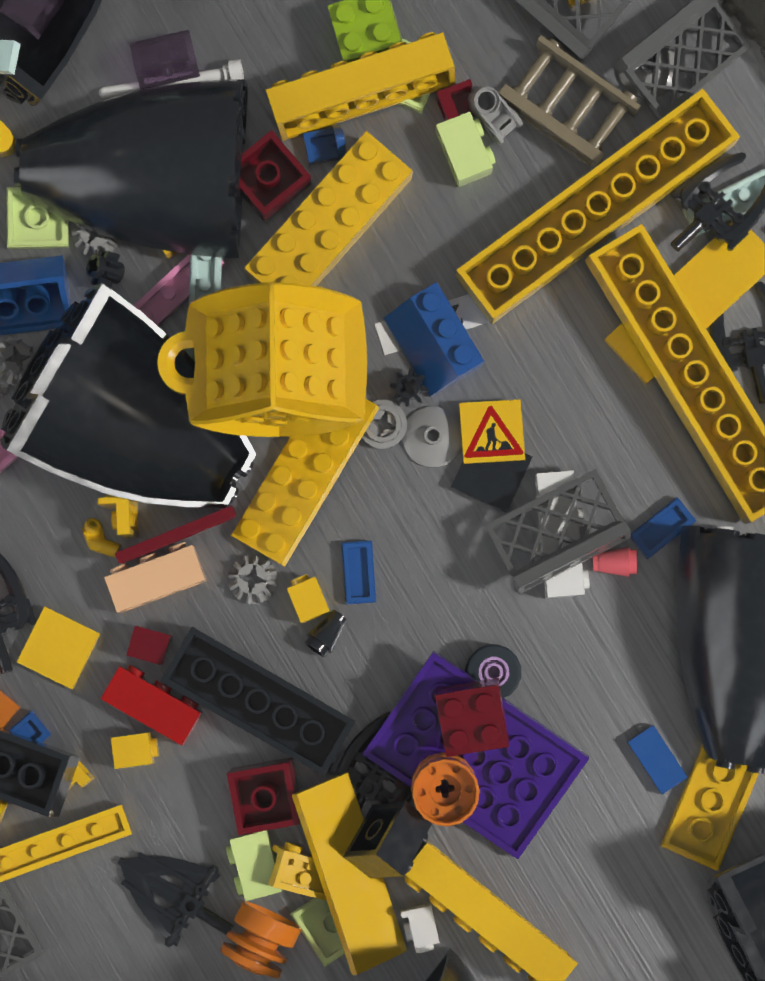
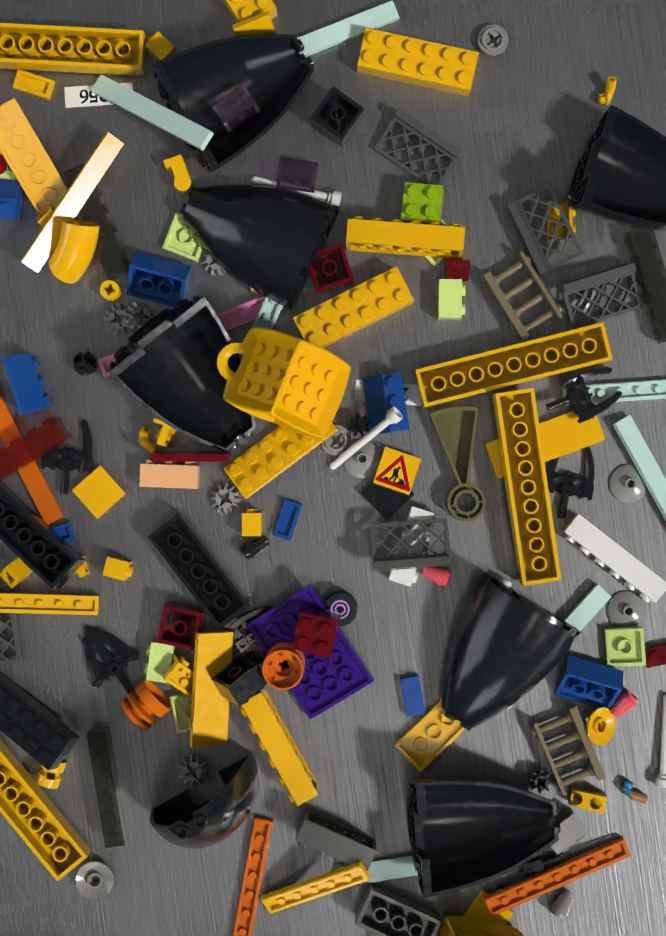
camera: 25 degrees right, 5 degrees up
black gear [86,250,125,289] -> none
red brick [100,664,203,746] -> none
dark red panel [126,626,173,665] -> none
blue tile [303,125,346,166] -> none
white brick [400,903,440,953] -> none
light grey piece [467,87,523,145] -> none
blue tile [630,497,696,559] -> none
none -> white piece [329,406,403,470]
none -> olive piece [428,406,486,521]

